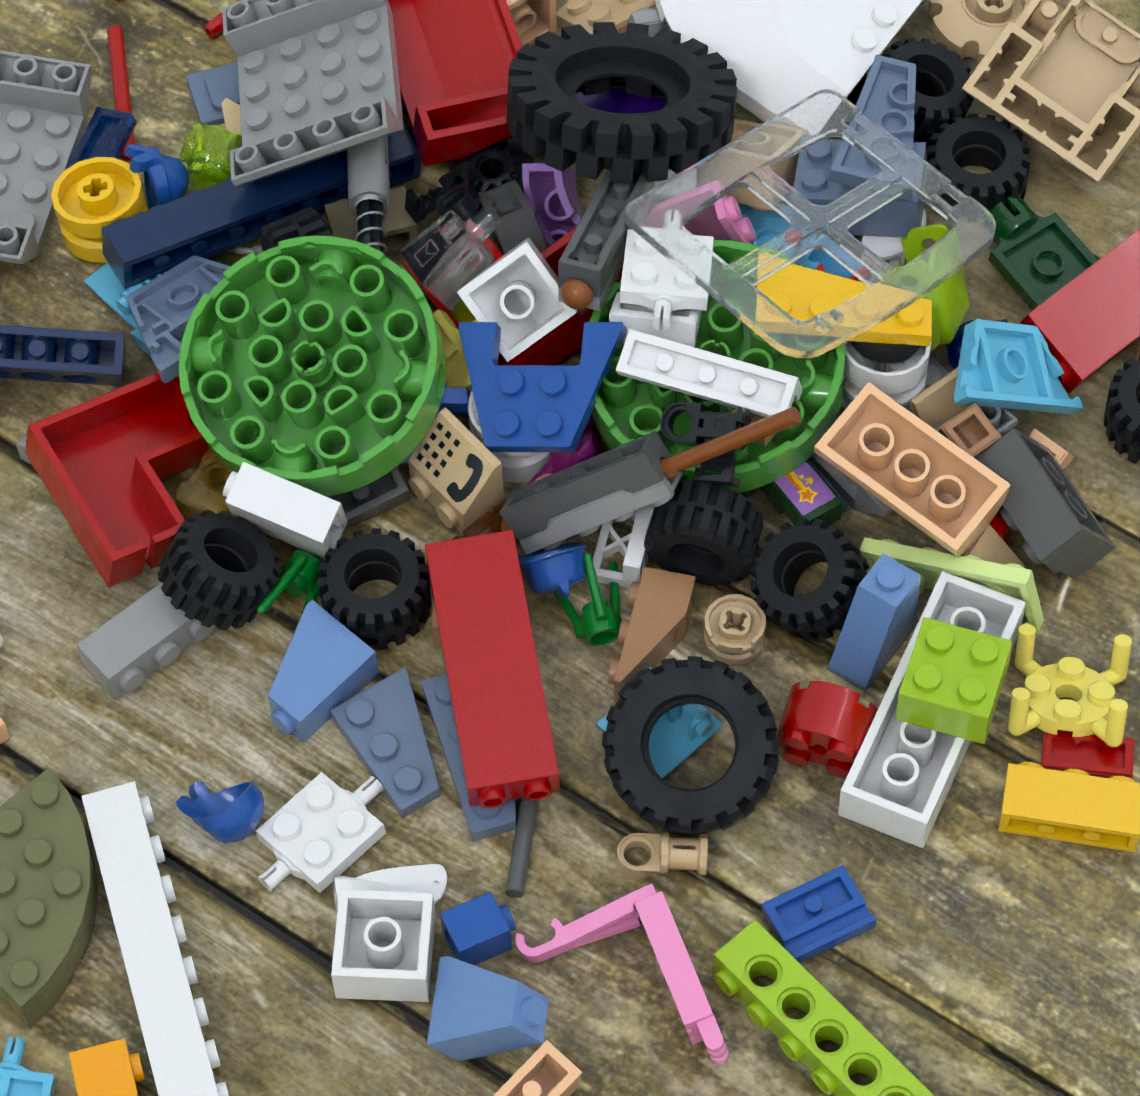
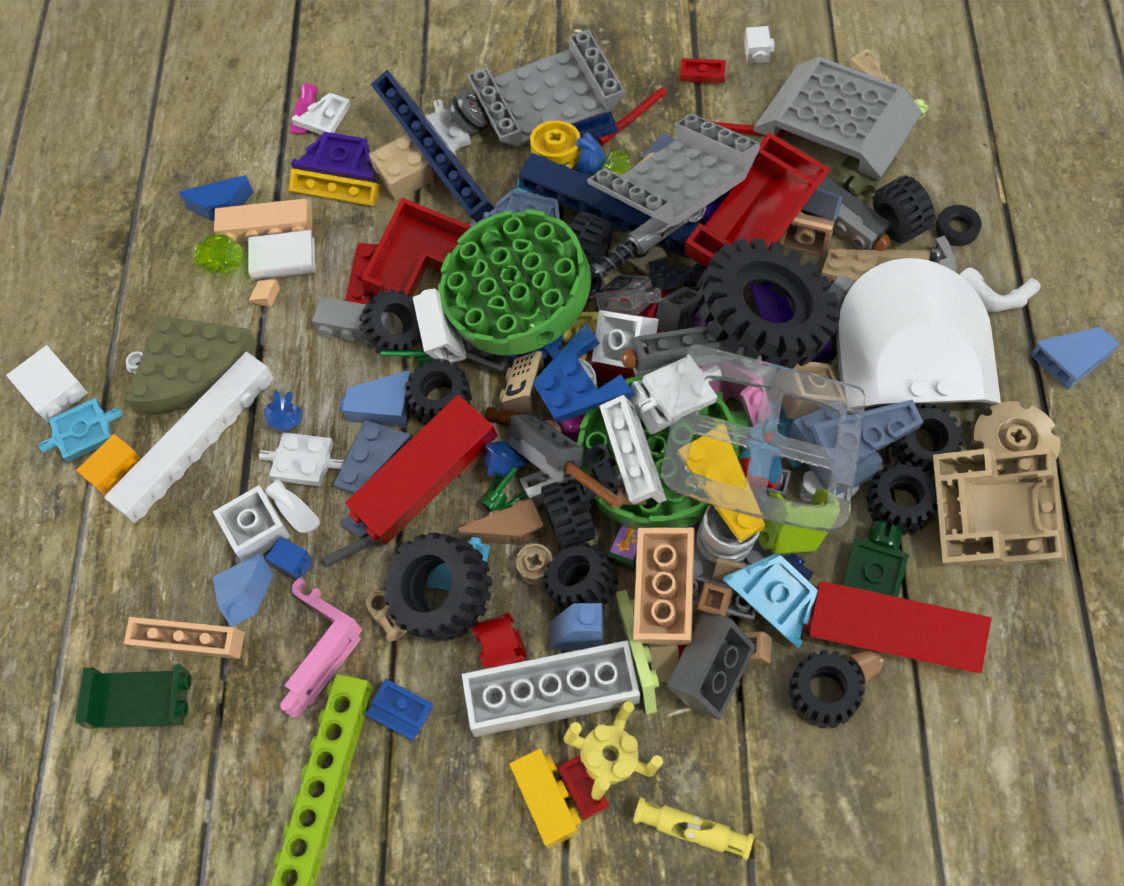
camera: 60 degrees right, 5 degrees up
lime brick [896,617,1012,744] -> none
none -> red plate [345,243,378,305]

